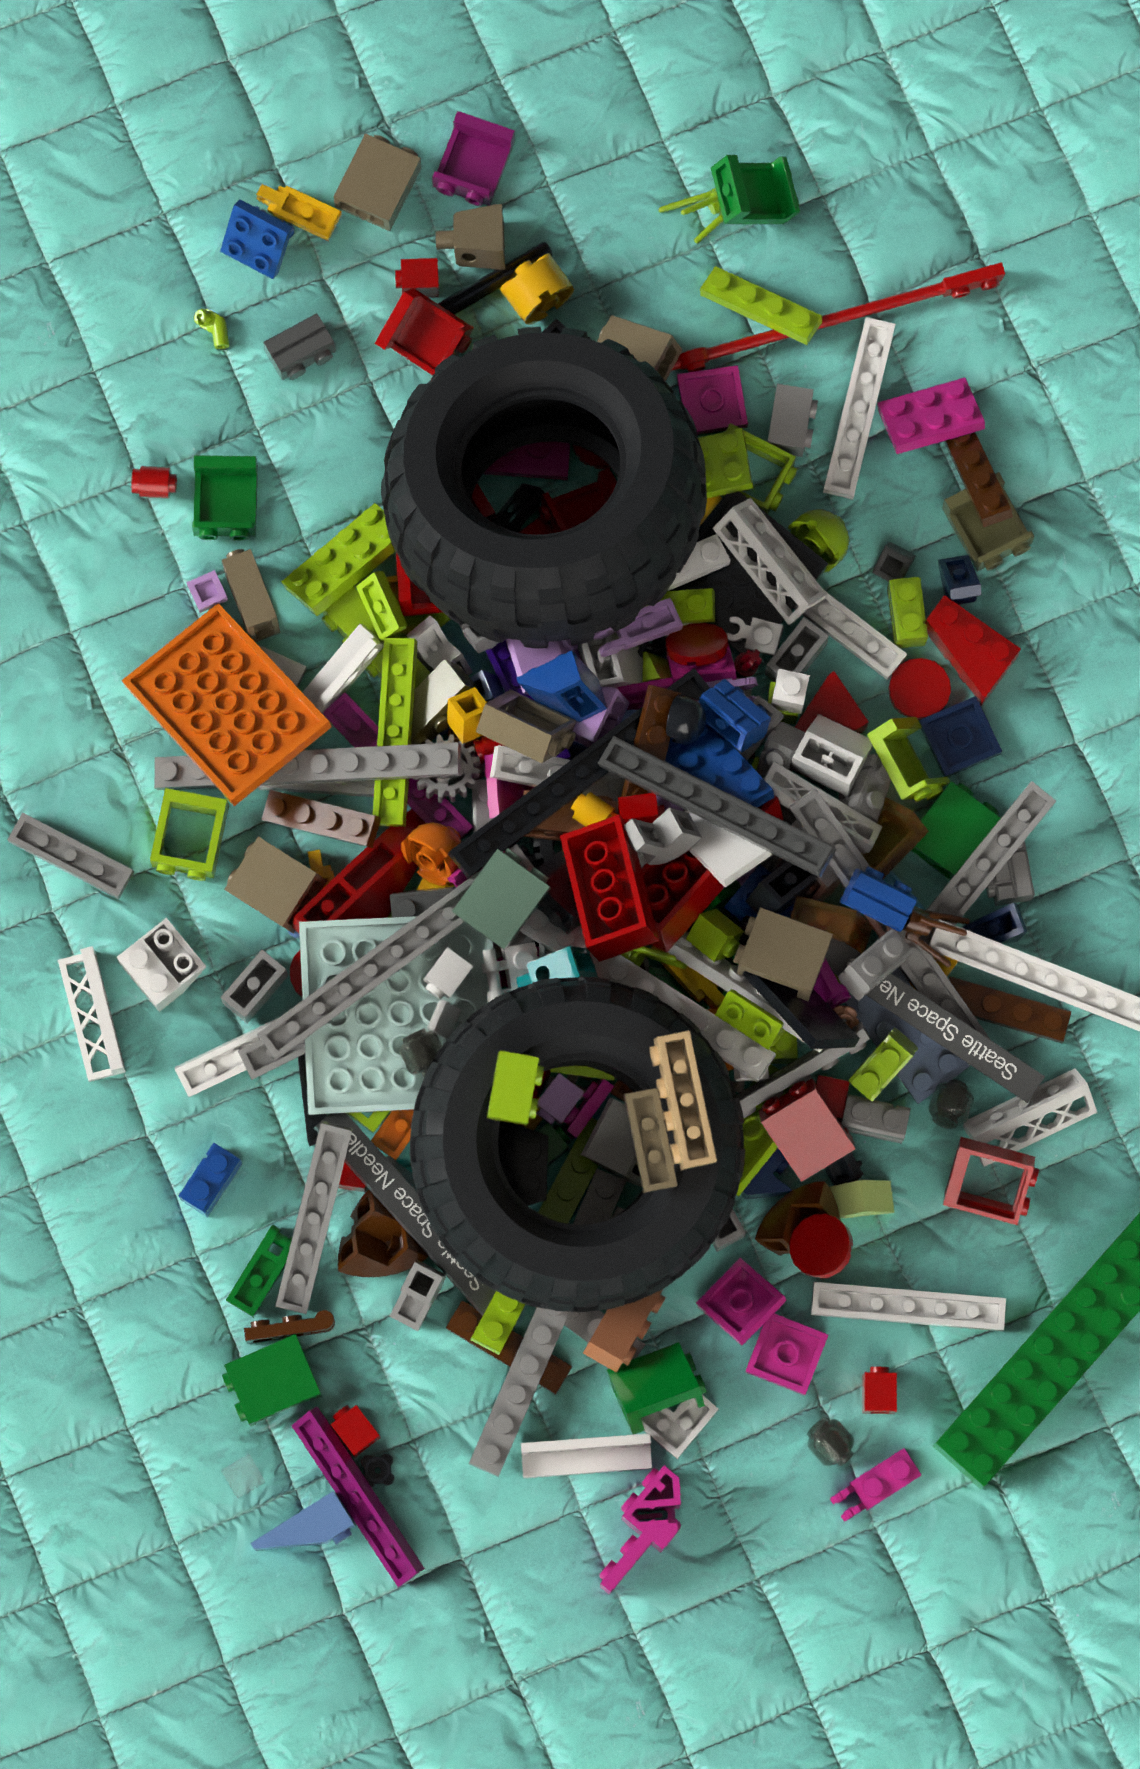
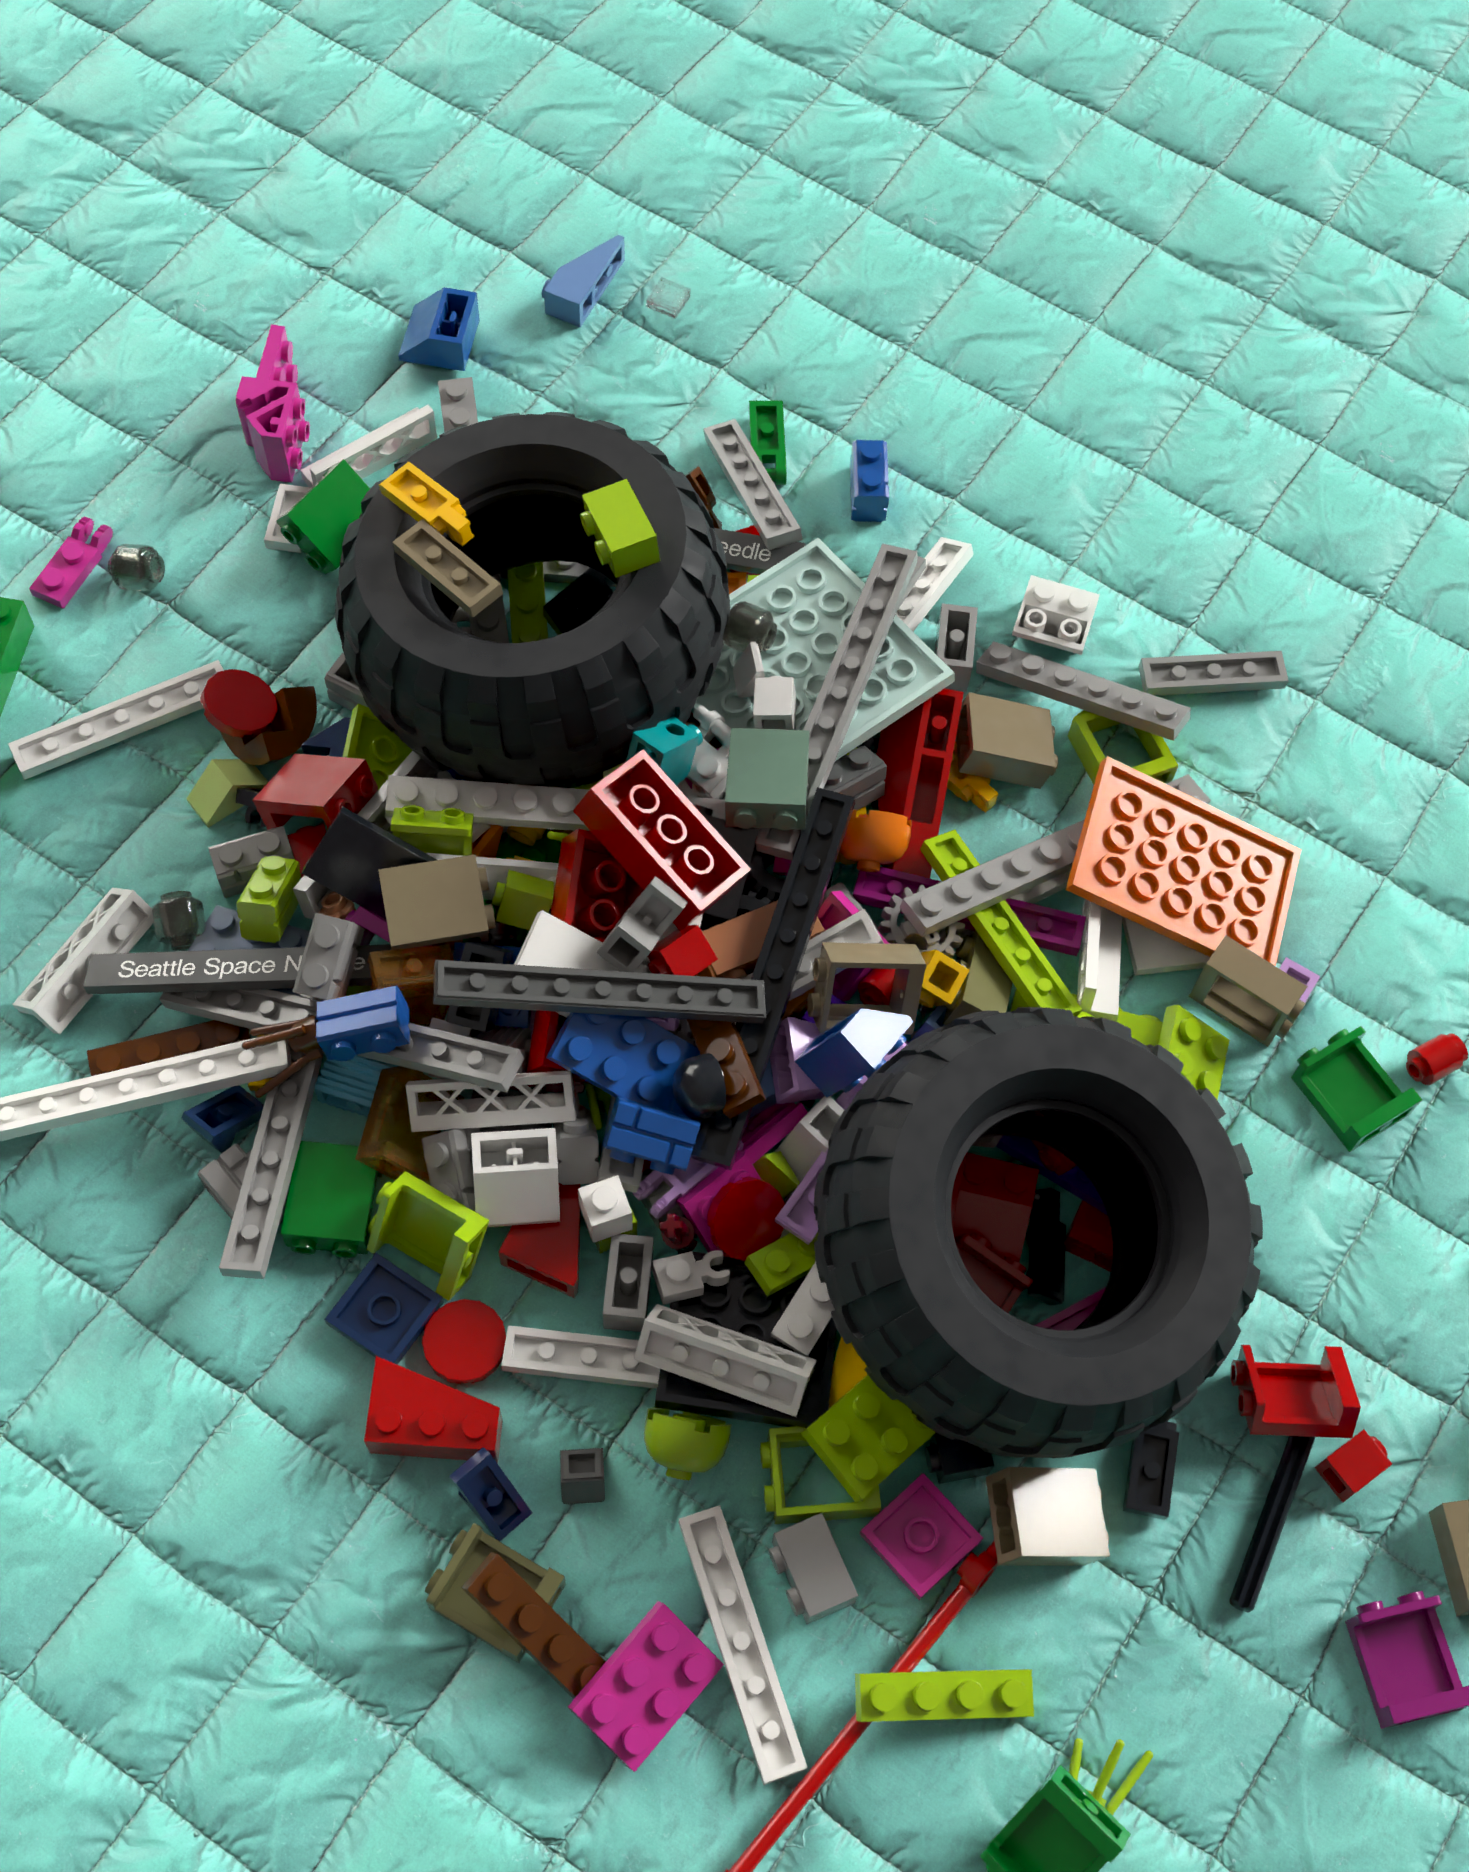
camera: 145 degrees right, 15 degrees down
white fence [58,946,126,1082] -> none
green panel [222,1334,322,1426] -> none
reddish brown plate [244,1310,335,1344] -> none
plate [261,790,381,848] -> none
dark grey brick [263,313,336,381] -> none
magenta plate [291,1406,425,1587] -> none
red brick [330,1405,381,1458] -> none
black plate [361,1454,395,1487] -> none
dark tan torso [436,204,505,270] -> none
yellow brick [500,253,574,325] -> none
yellow brick [571,792,618,826] -> none
tan brick [650,1031,717,1170] -> none
dark pink plate [696,1258,787,1346] -> none
dark pink plate [745,1313,828,1396] -> none
red brick [862,1366,897,1414] -> none
lime brick [887,577,928,649] -> none
red window [943,1137,1039,1225] -> none
none -> yellow hinge [379,462,474,546]
none -> blue slope [398,287,480,371]
none -> light grey plate [976,641,1191,741]

